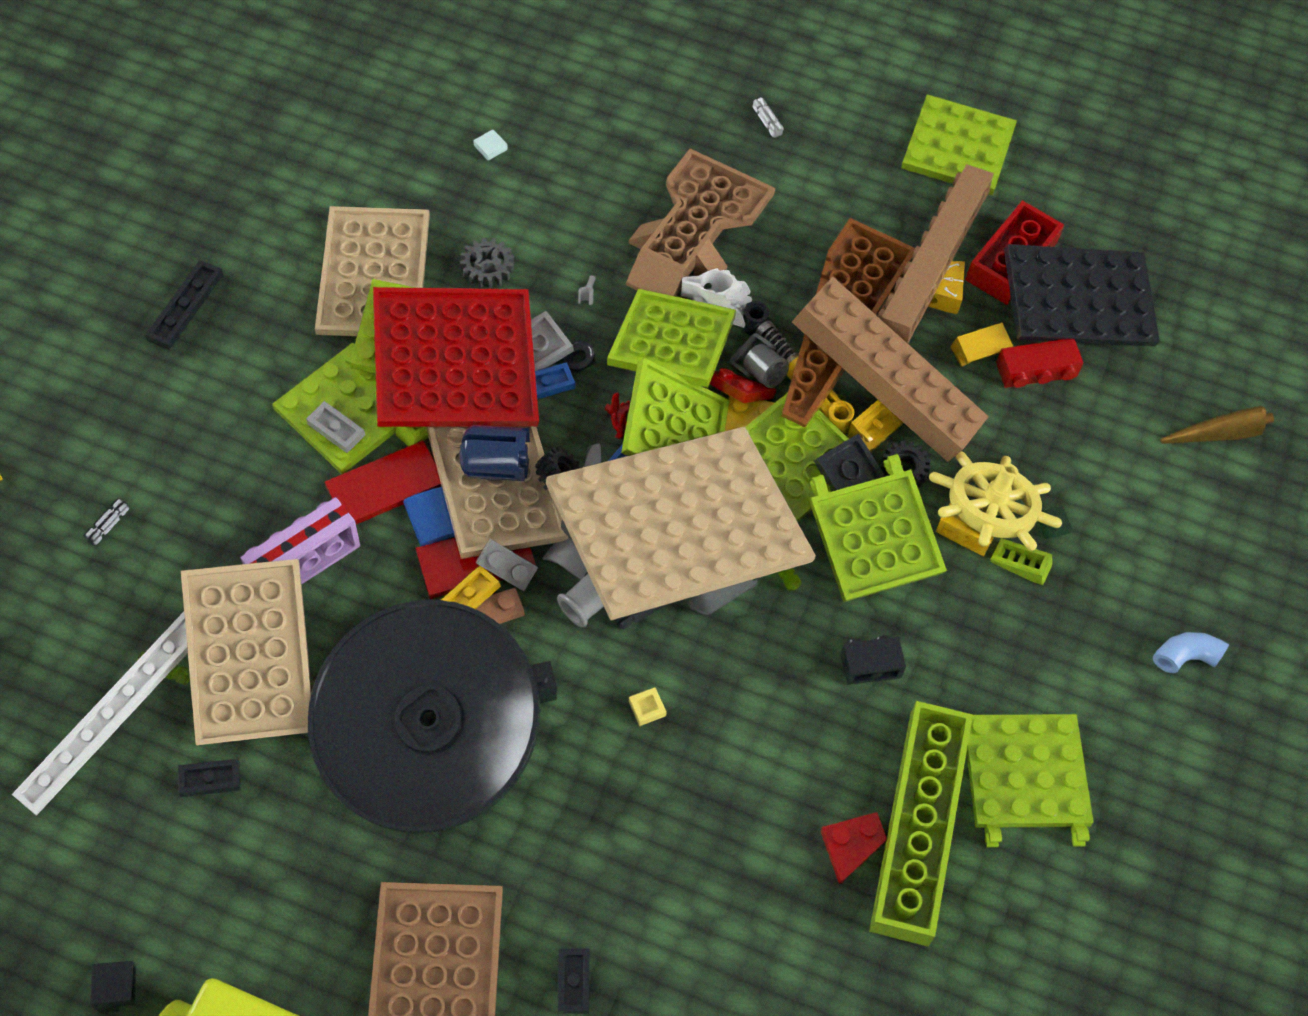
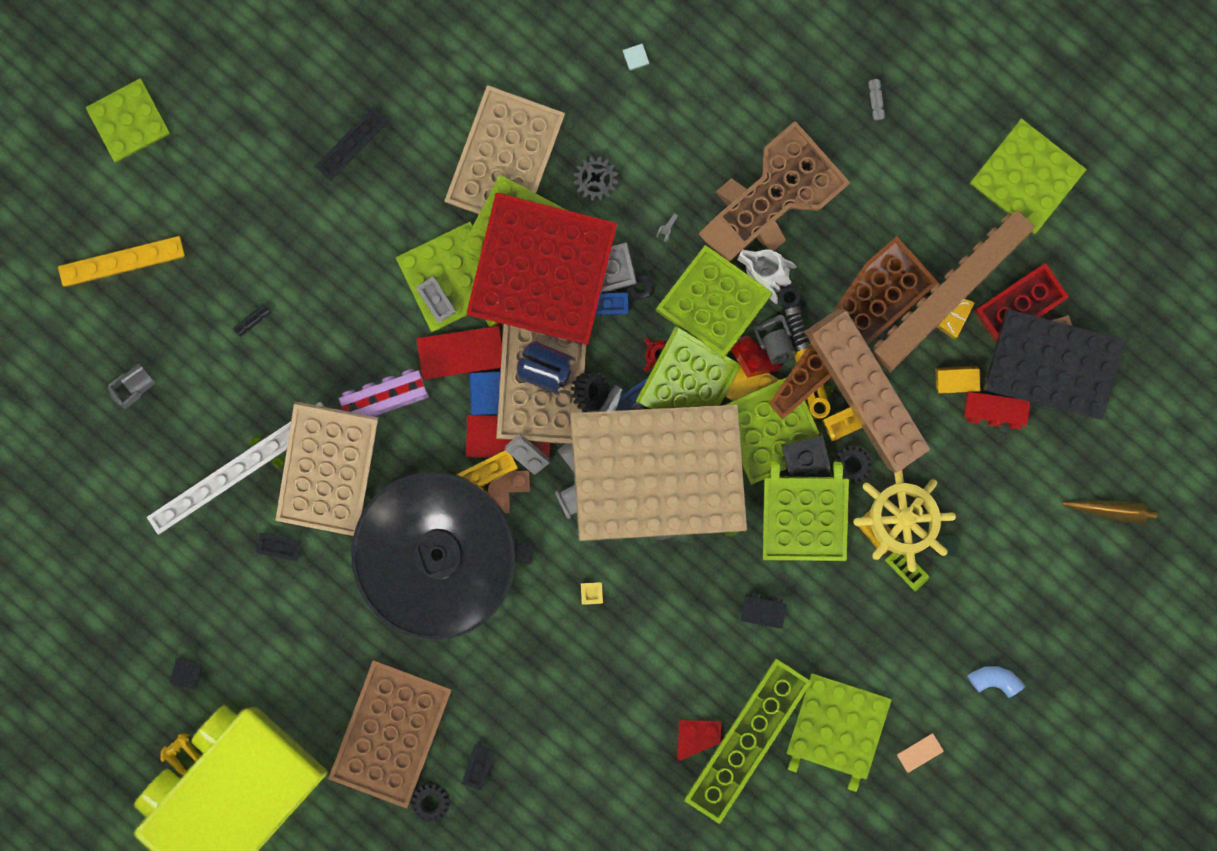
camera: 20 degrees right, 25 degrees up
none -> light nougat tile [896,733,944,773]

